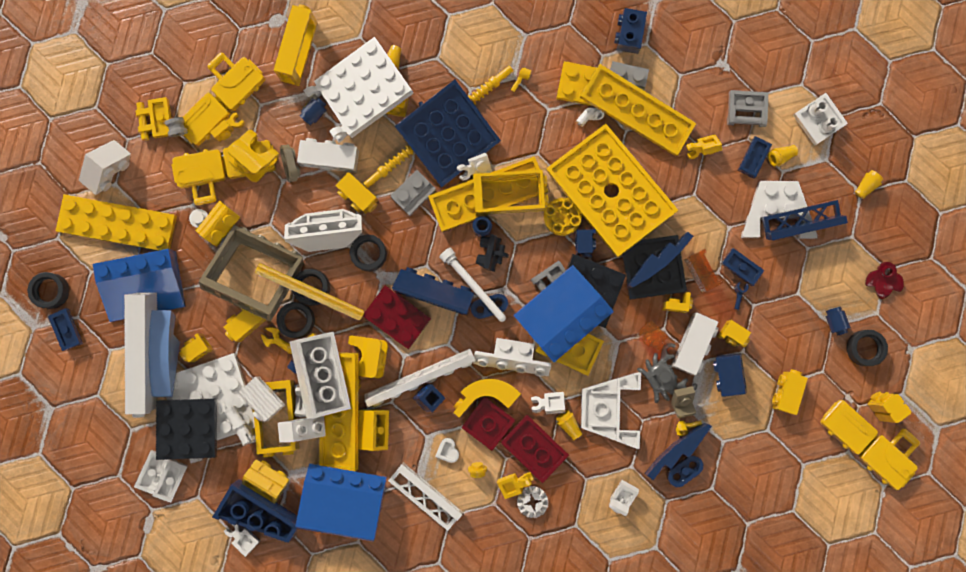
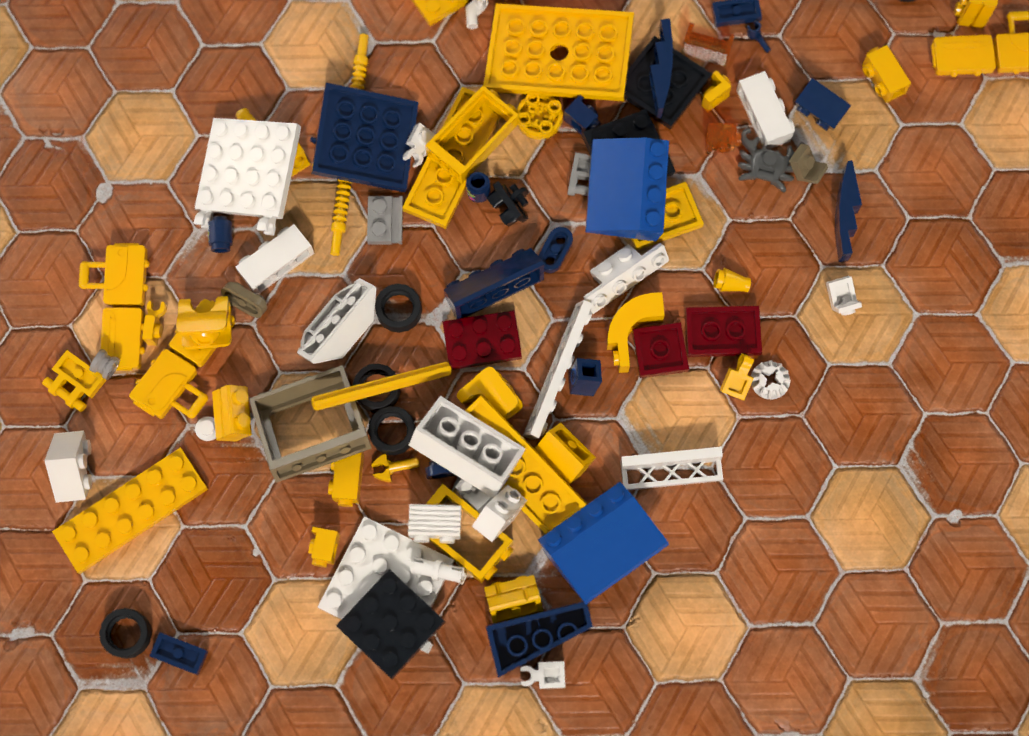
camera: 45 degrees left, 10 degrees down
blue slope [92,249,186,322] -> none
white brick [124,293,157,418] -> none
white slope [134,450,187,503] -> none
medium blue slope [149,310,180,397] -> none
yellow window [274,5,318,86] -> none
yellow brick [335,172,378,214] -> none
white tile [435,438,459,463] -> none
white piece [439,248,506,322] -> none
yellow plate [468,462,487,478] -> none
yellow hand [511,68,531,92] -> none
white plate [531,392,565,414] -> none
white wing [581,372,641,449] -> none
dark blue plate [667,455,703,487] -> none
yellow hand [676,420,702,436] -> none
yellow brick [717,320,751,348] -> none

